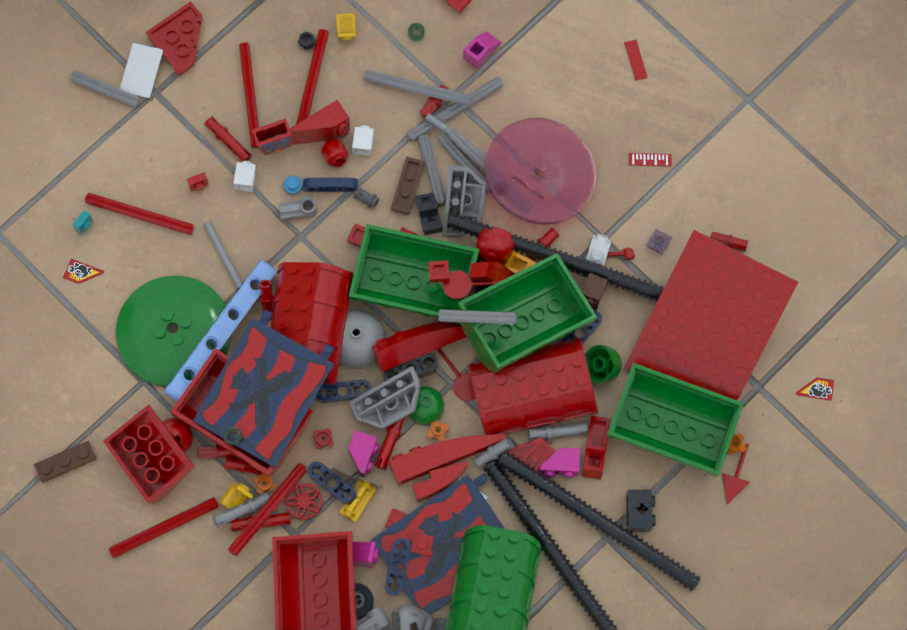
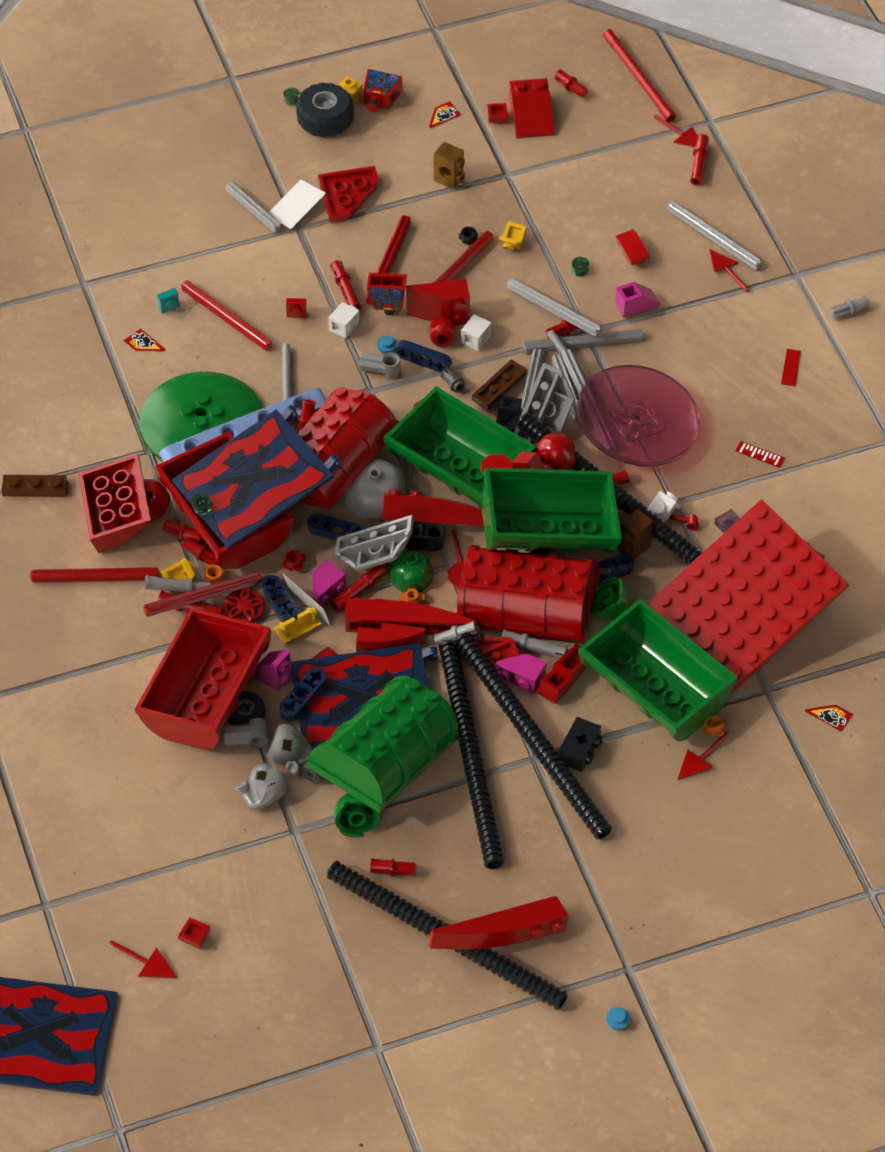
camera: 30 degrees right, 20 degrees down
red plate [410,532,434,557] -> none
red plate [428,260,449,283] -> none
light grey axle [438,310,516,324] -> none

